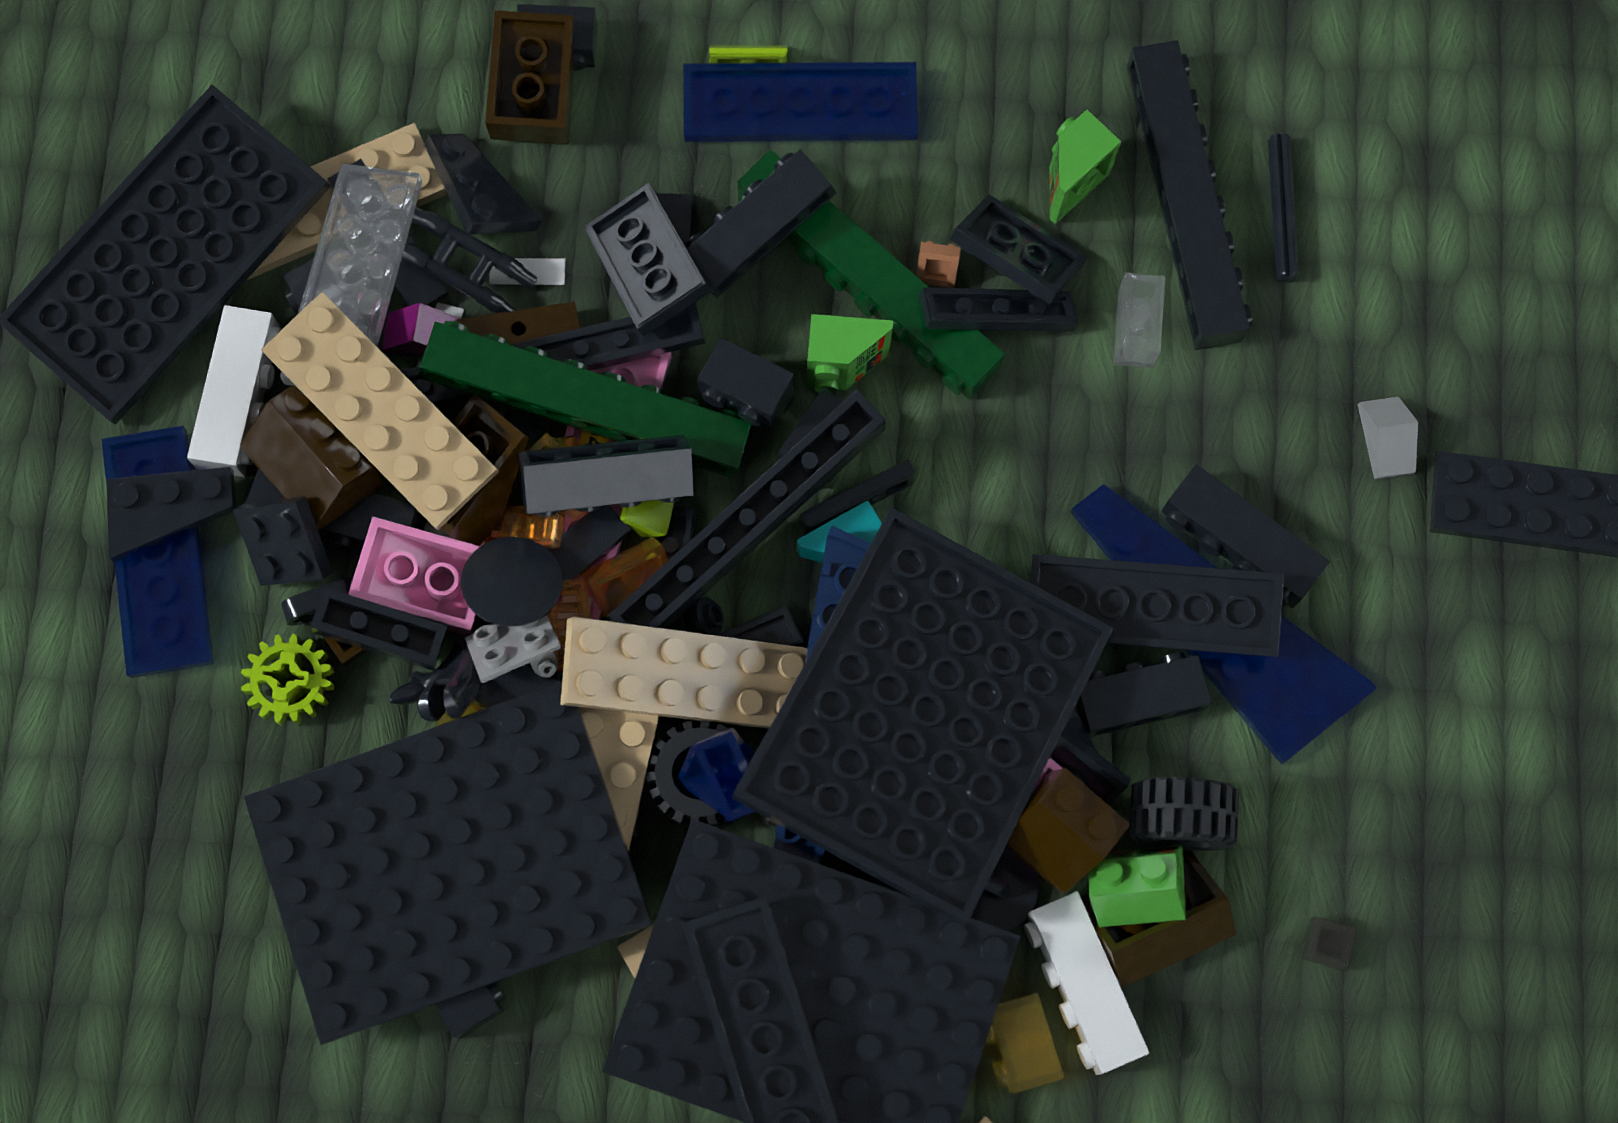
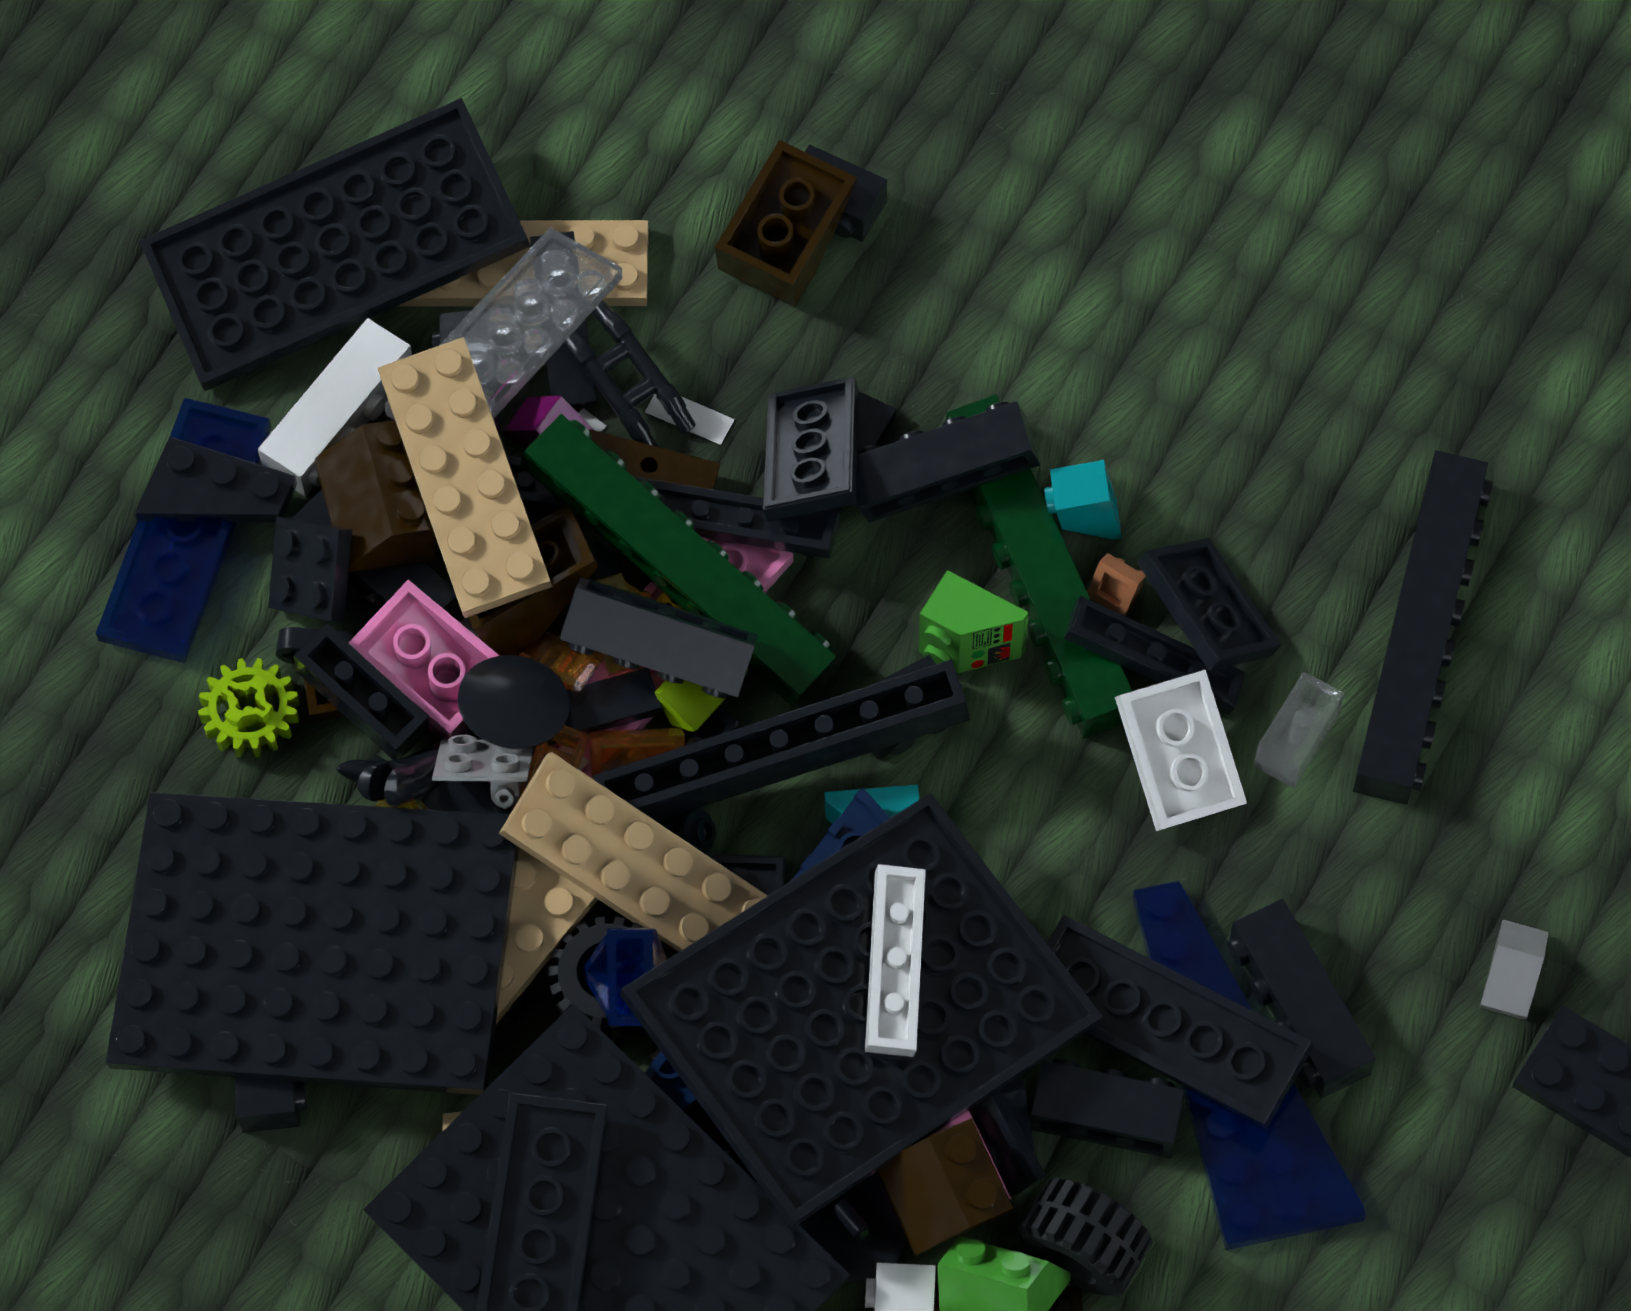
camera: 30 degrees right, 10 degrees down
black wing [424,133,542,235] -> none
clear blue plate [683,62,918,142] -> none
black slope [697,338,794,428] -> none
lime slope [709,45,787,72] -> none
black tile [799,459,915,535] -> none
bright green slope [1049,110,1121,224] -> none
black axle [1268,133,1299,282] -> none
none -> white plate [865,864,926,1057]
none -> teal slope [1044,460,1122,540]
none -> white plate [1115,670,1247,831]

